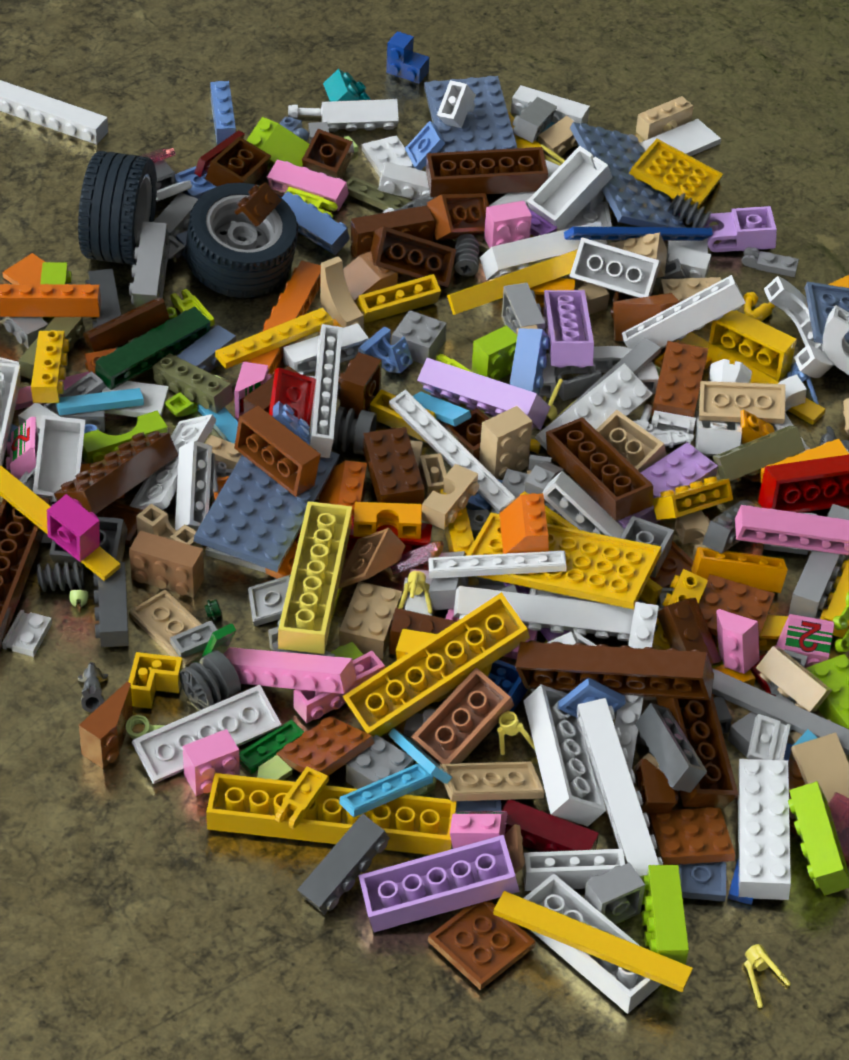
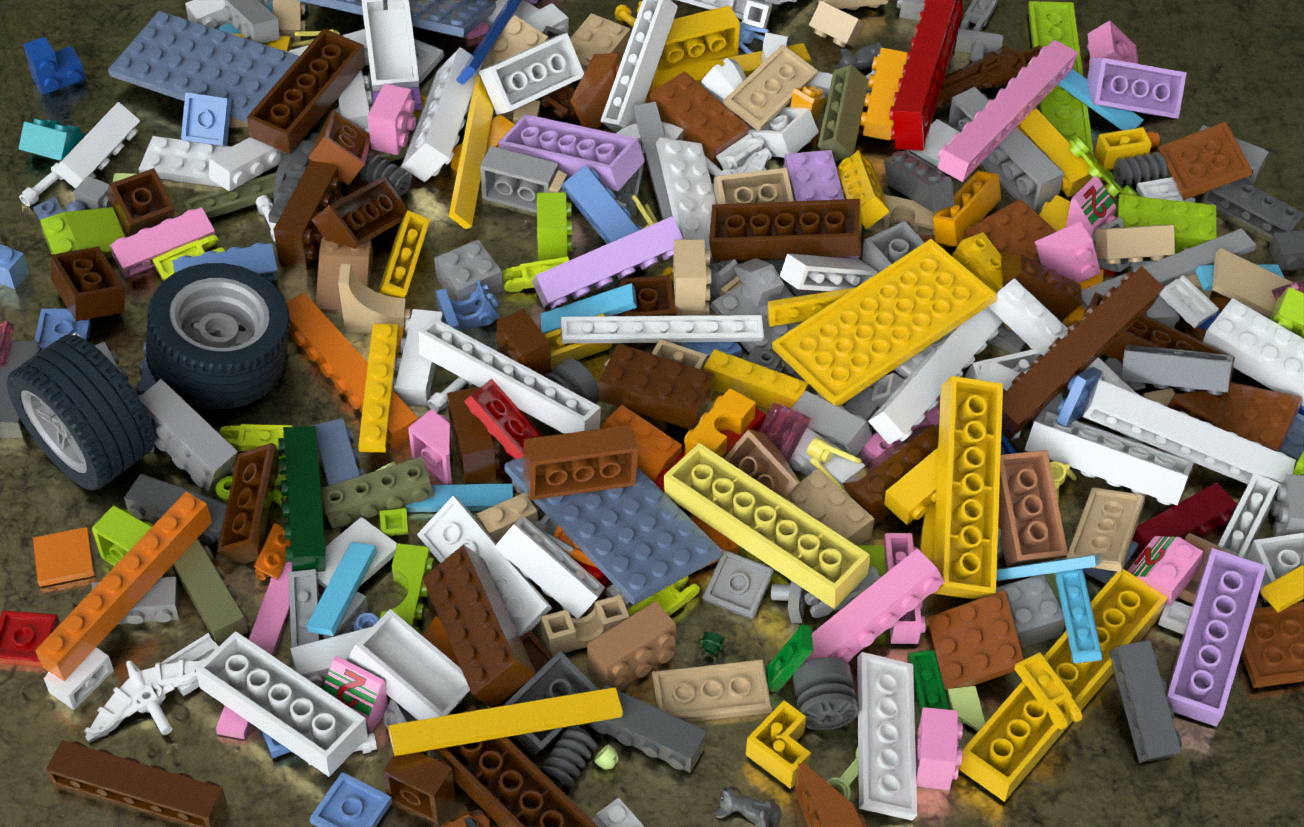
camera: 55 degrees left, 5 degrees up
yellow brick [31,330,69,403] -> none
dark pink brick [47,494,100,562] -> none
light grey plate [170,621,218,658] -> none
dark red plate [194,130,245,177] -> none
reddish brown bracket [234,182,282,227] -> none
medium blue plate [273,401,310,445] -> none
tan arch [421,464,479,530] -> none
white tile [428,551,566,579] -> none
white hinge [437,80,476,128] -> none
orange slope [499,493,549,554] -> none
none -> neon yellow hinge [627,576,700,617]

